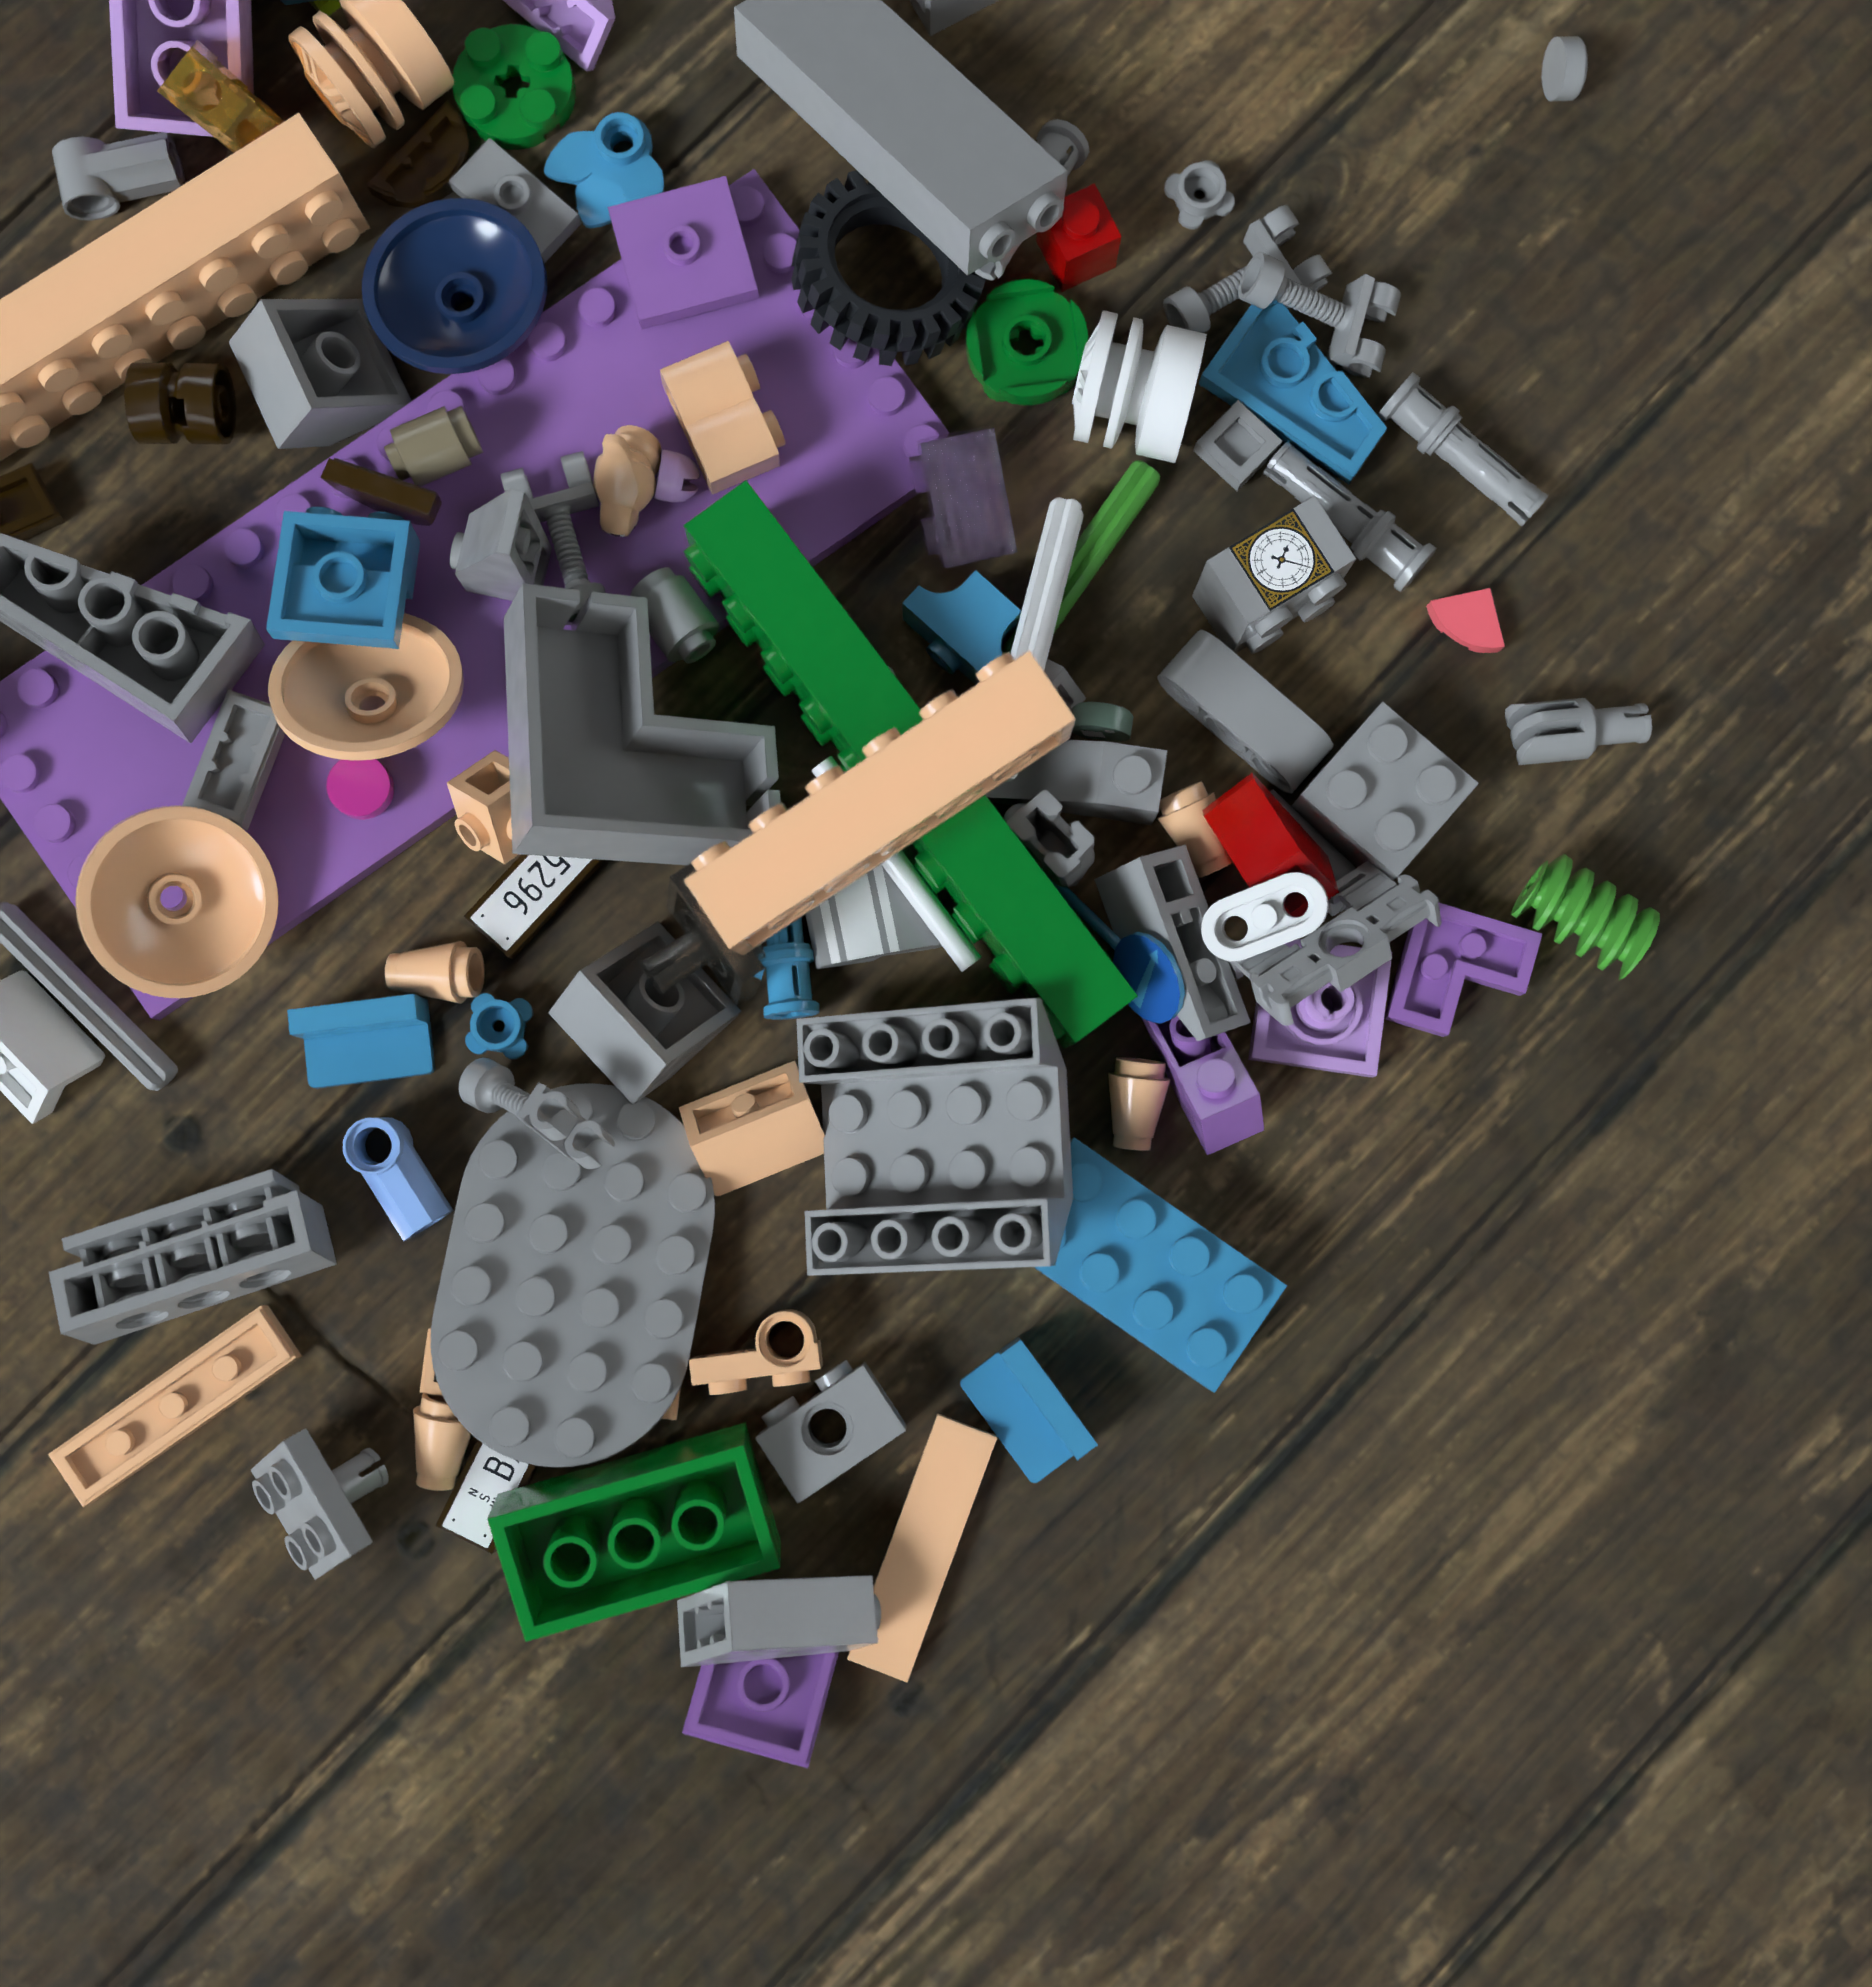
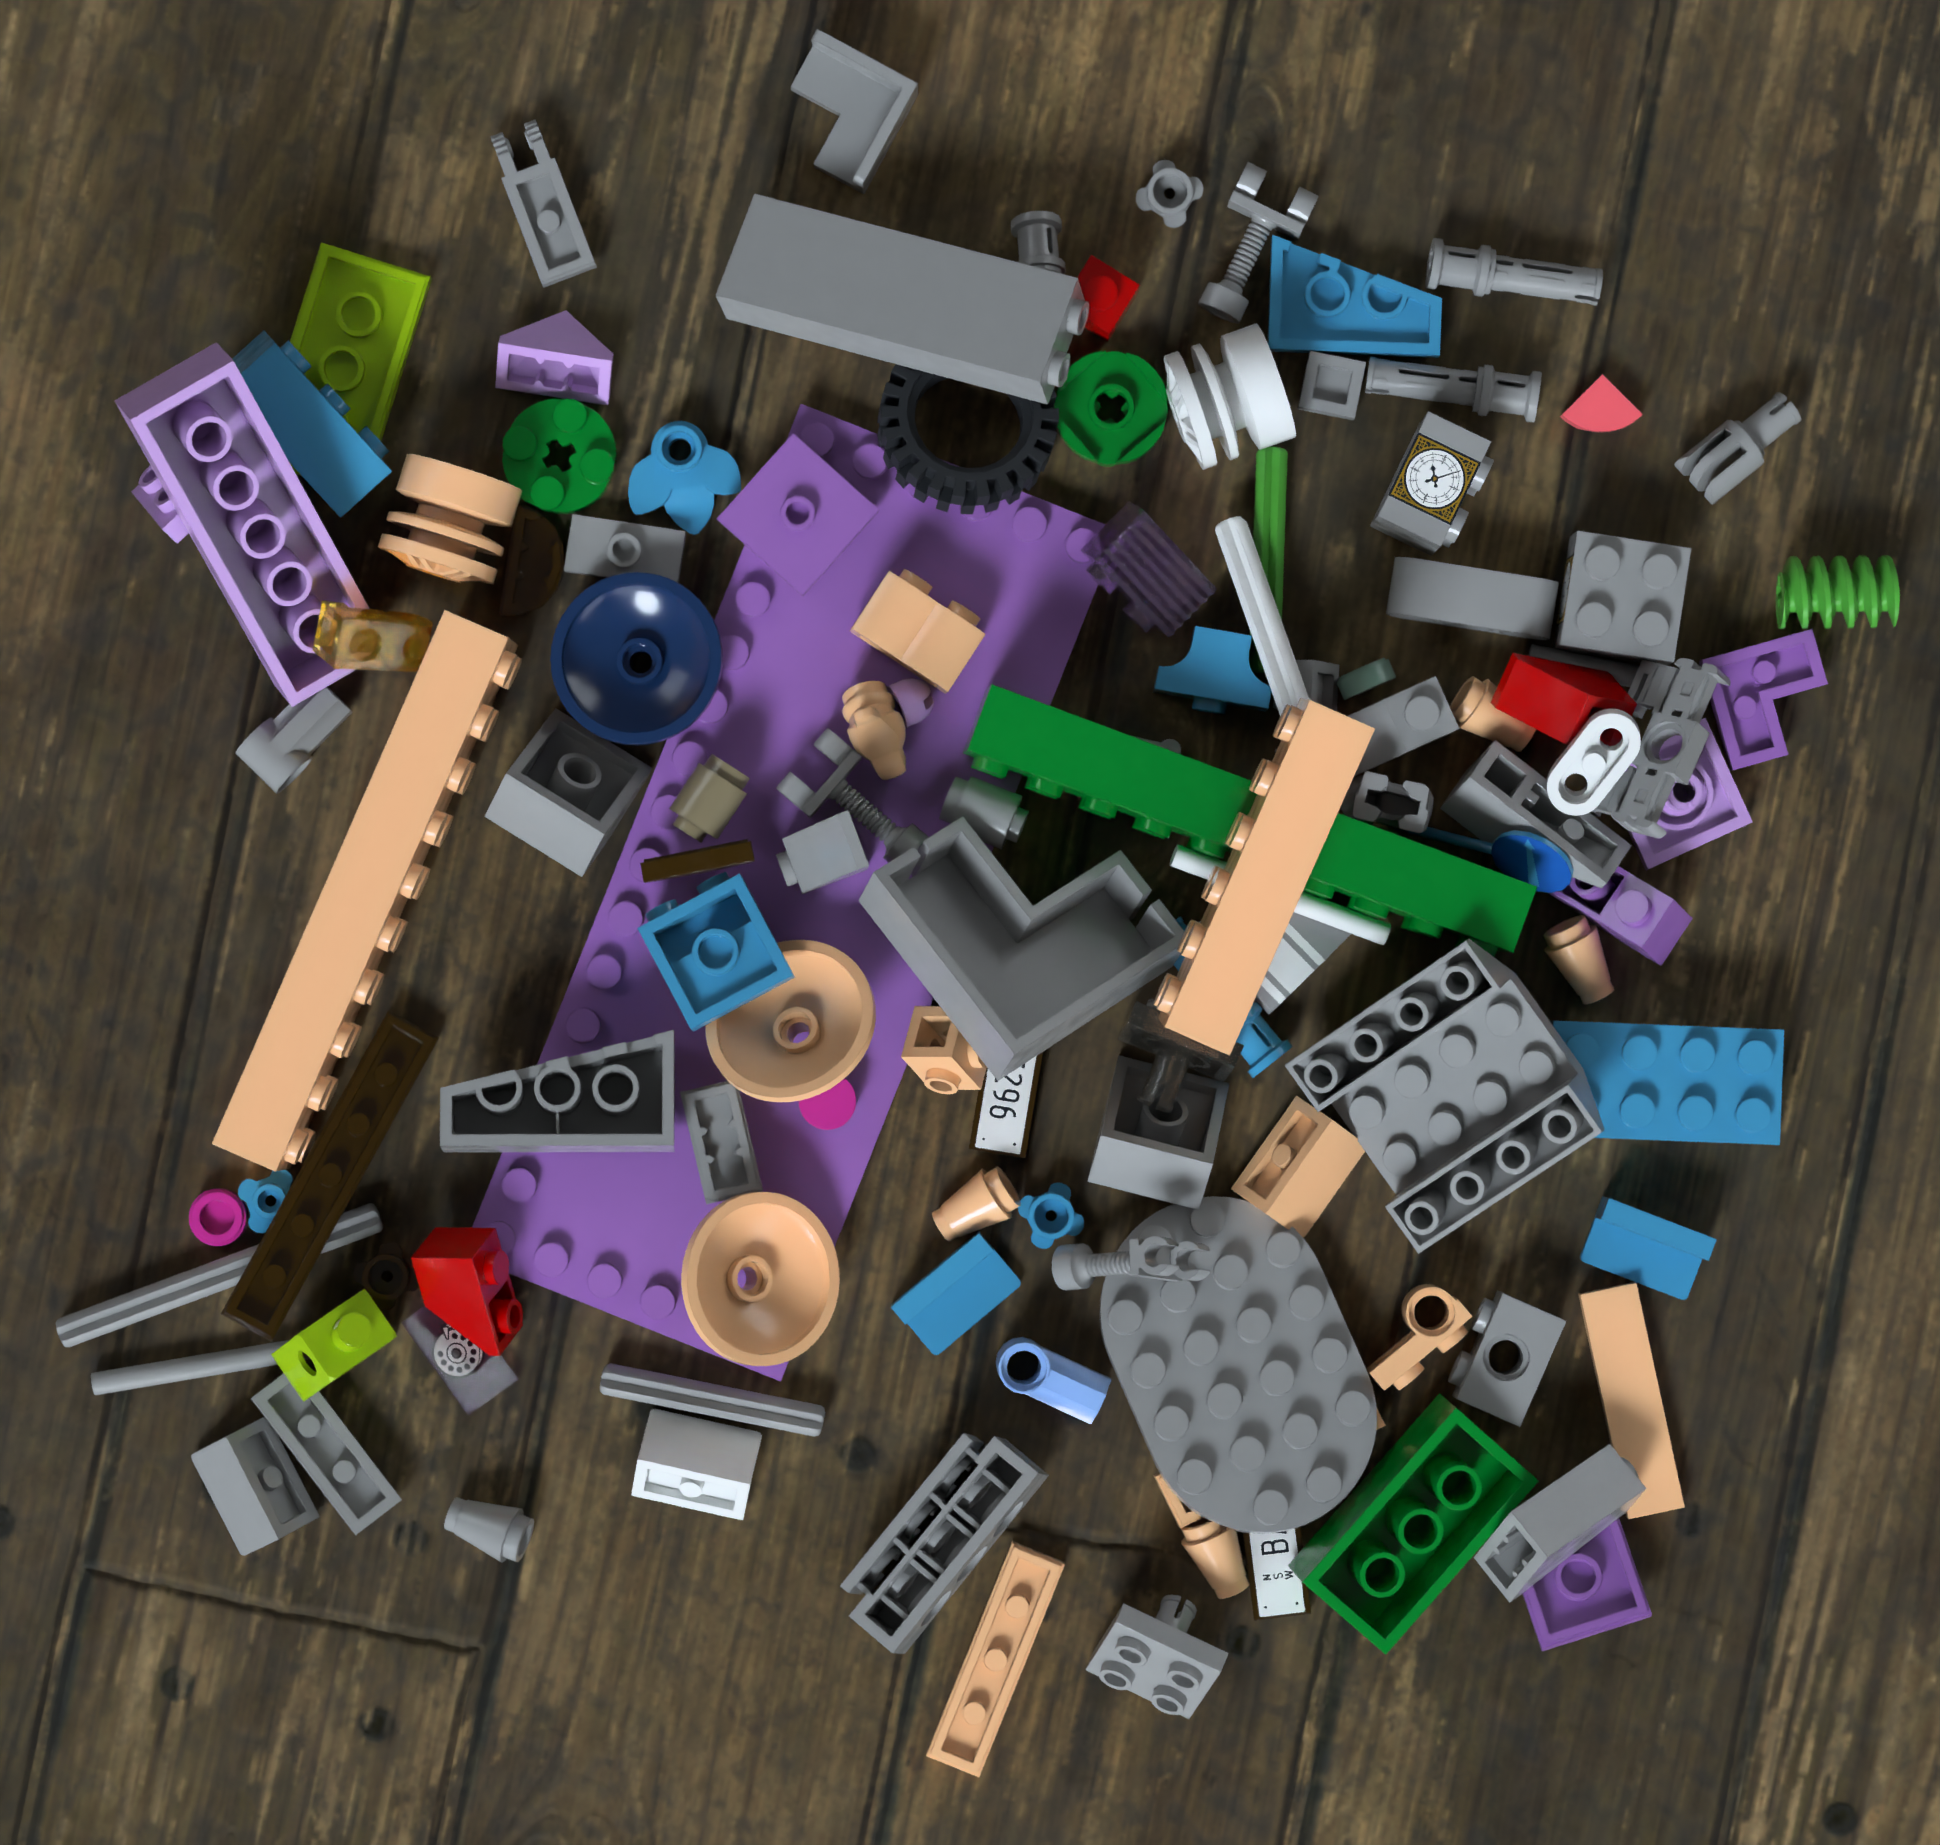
camera: 30 degrees left, 5 degrees up
dark brown wheel [124,363,236,445] -> none
light grey bar [1238,252,1401,378] -> none

